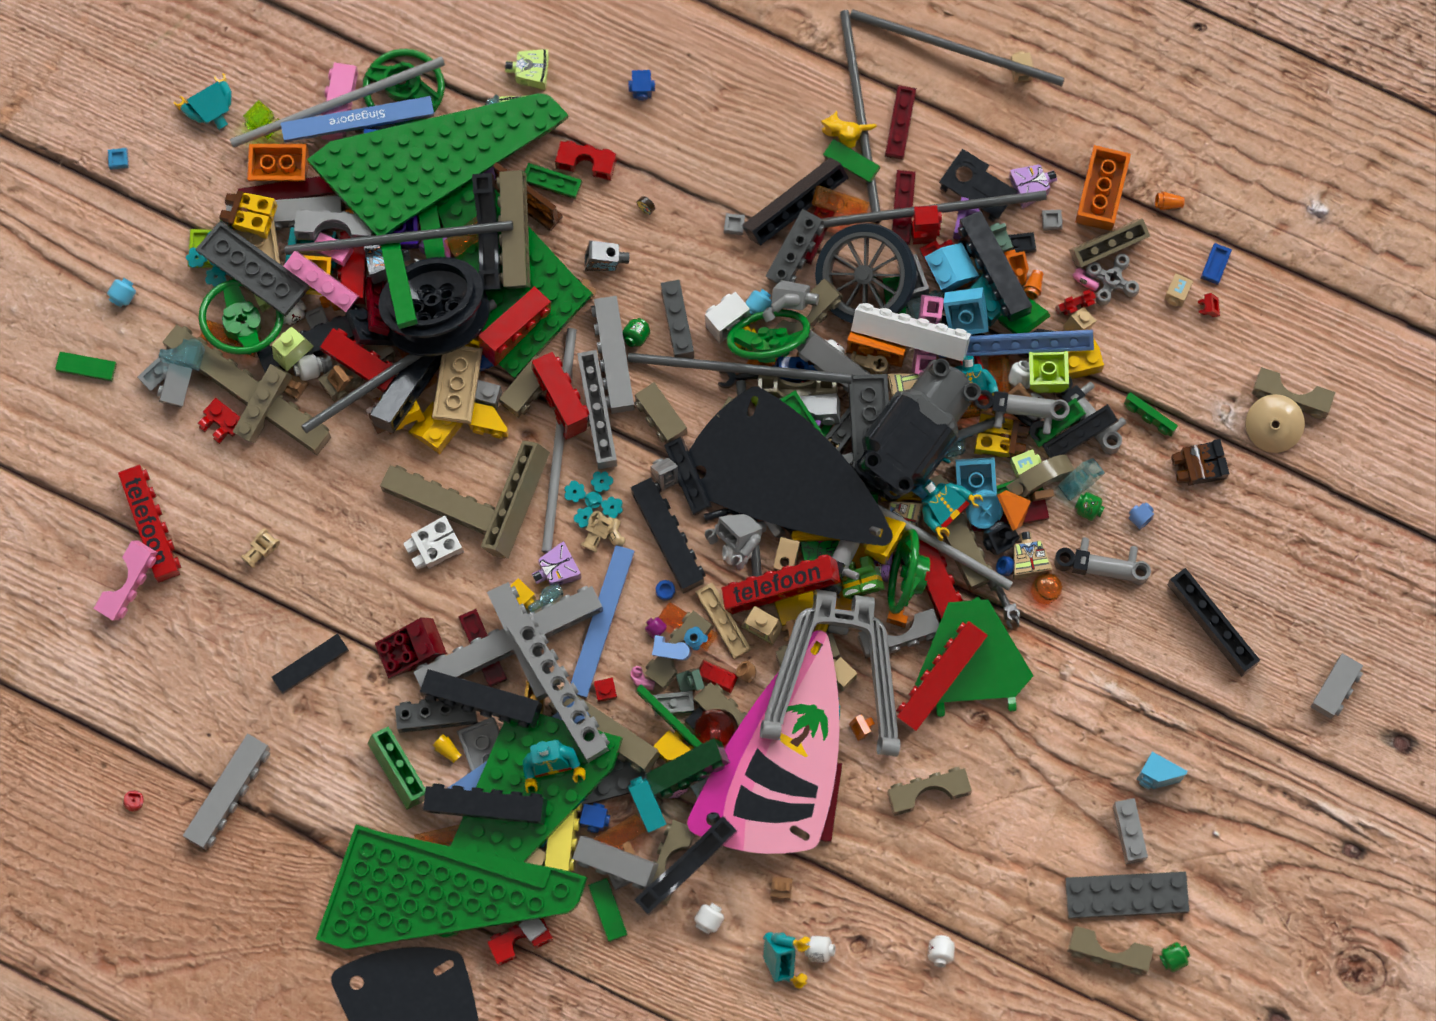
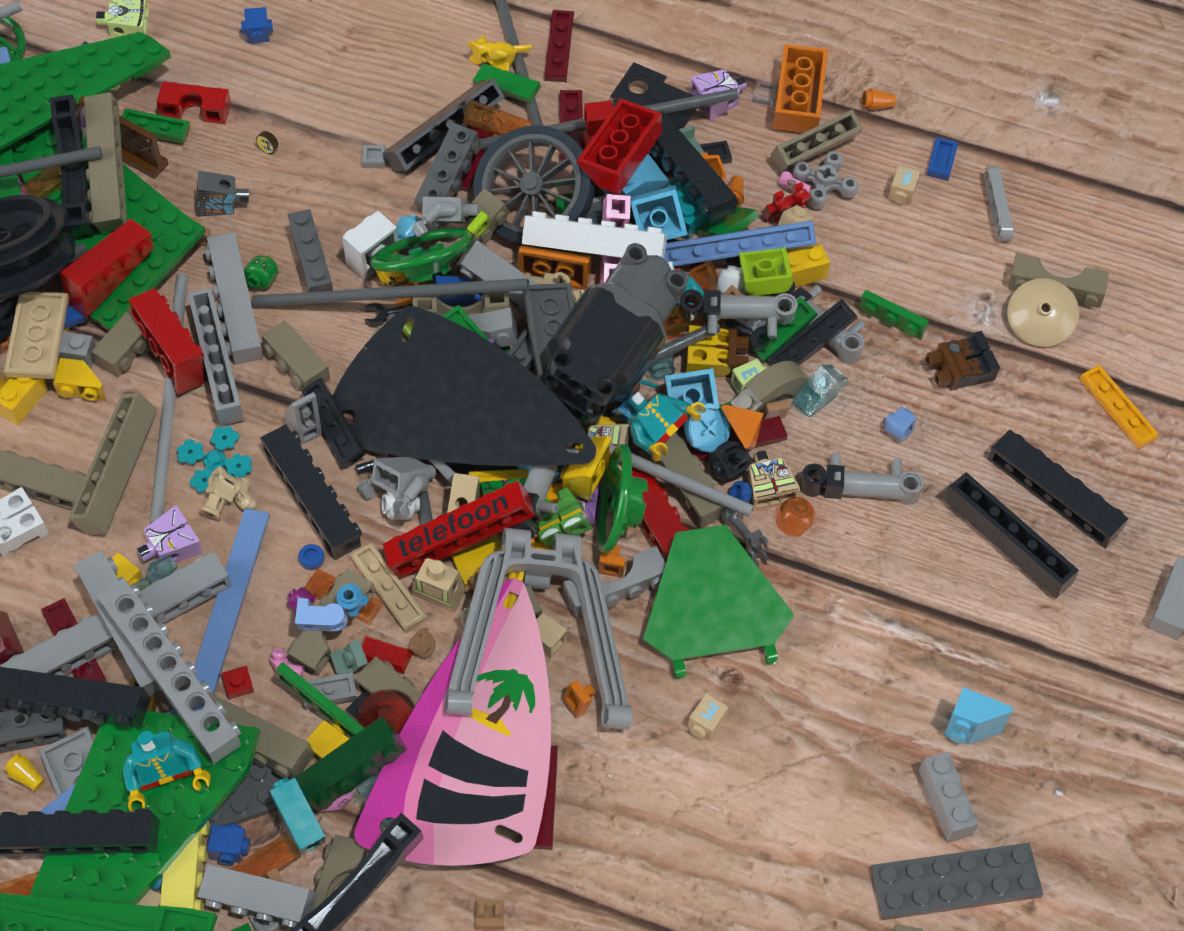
camera: 10 degrees left, 15 degrees down
dark tan arch [887,767,972,816] -> none
red brick [896,621,988,731] -> none
light grey tile [1042,210,1063,231] -> none
green head [1074,492,1105,521] -> none
red tile [1198,293,1220,318] -> none
none -> lime tile [466,211,491,240]
none -> red slope [577,98,662,194]
none -> tan brick [688,694,729,741]
none -> clear tile [752,81,778,106]
none -> light grey beam [984,166,1013,242]
none -> black brick [987,429,1129,549]
none -> light orange tile [1079,365,1159,449]

